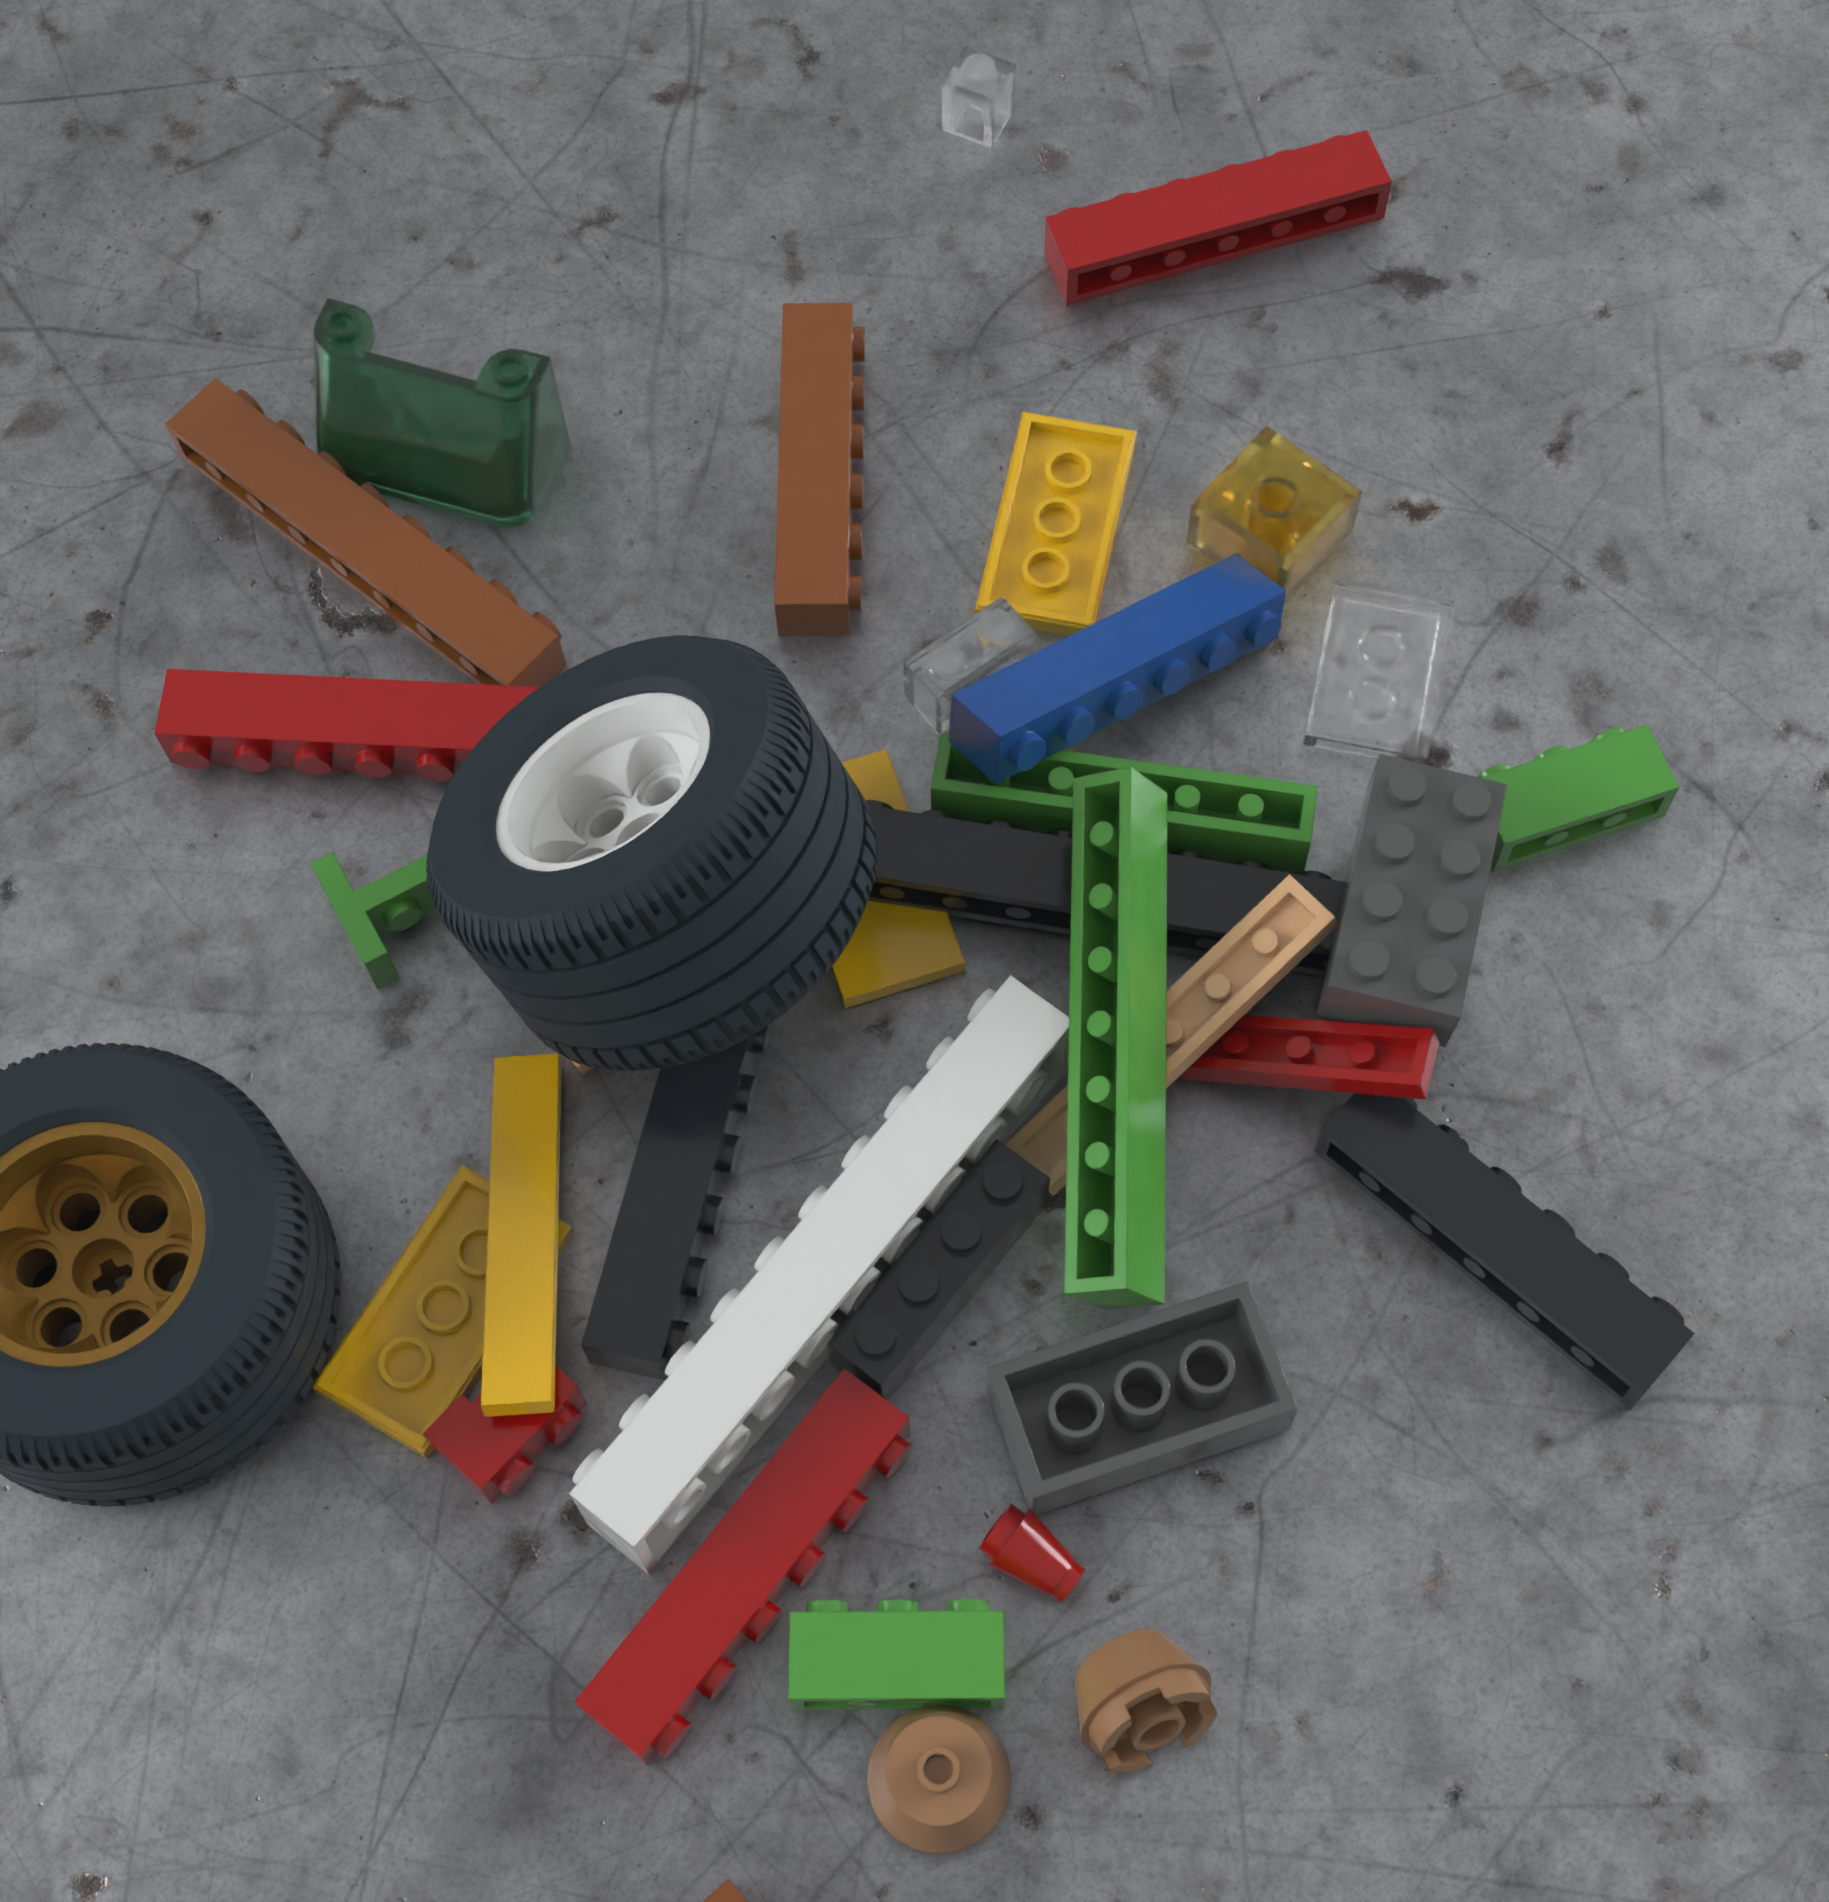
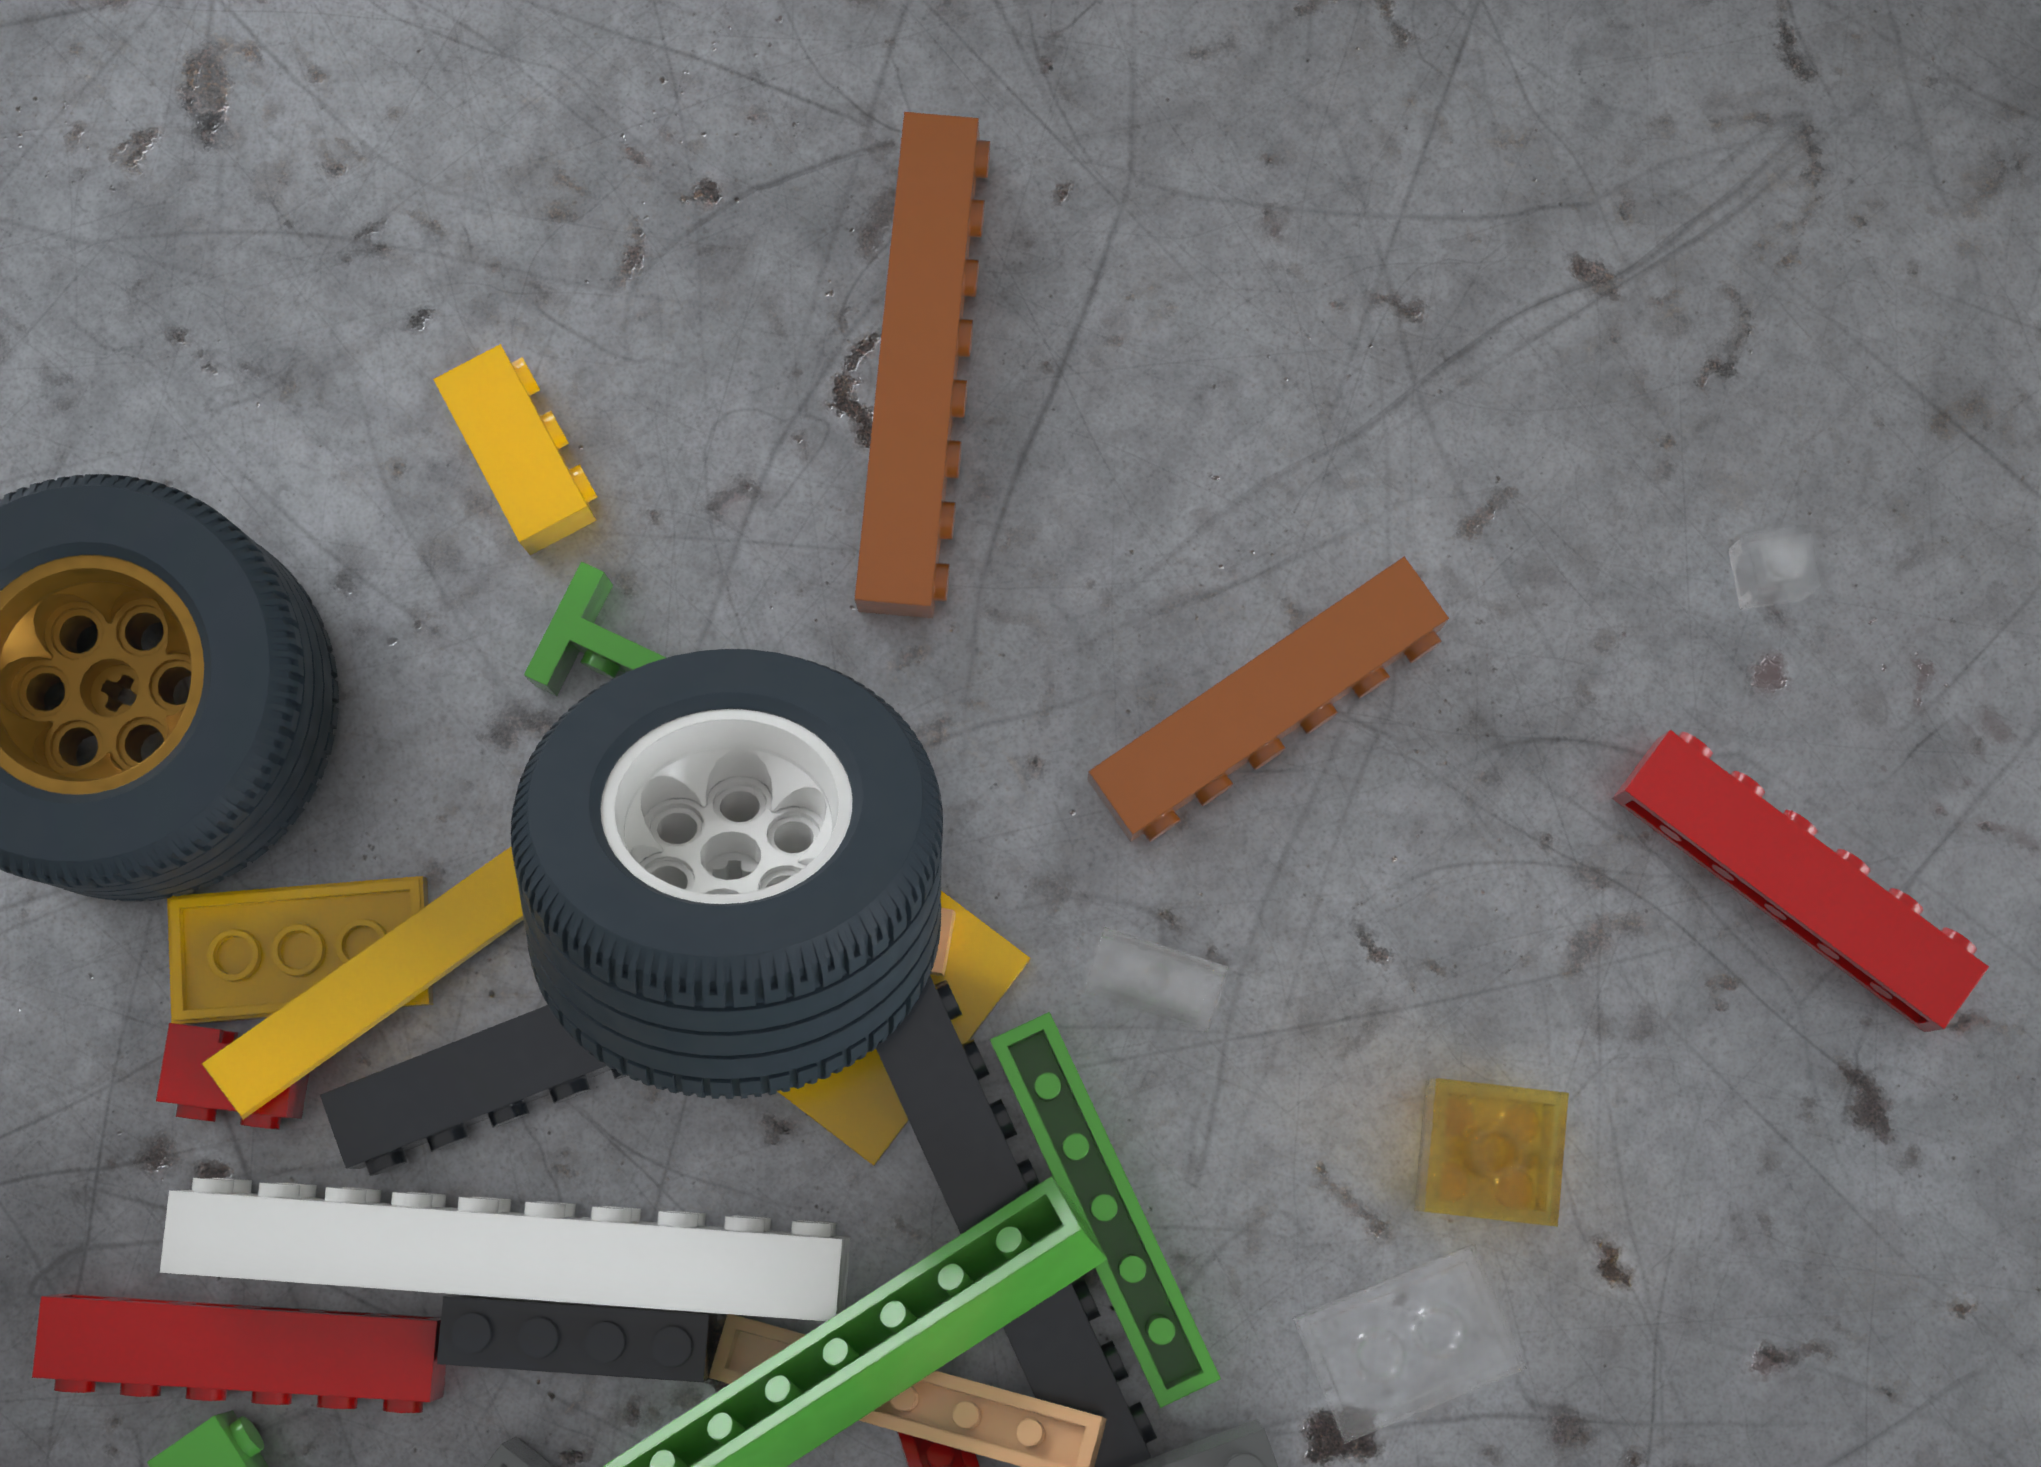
camera: 55 degrees right, 15 degrees up
red brick [154,669,540,781] -> none
clear green windscreen [313,298,570,528] -> none
blue brick [949,553,1286,784] -> none
yellow tile [975,411,1137,636] -> none
none -> yellow brick [433,344,598,556]

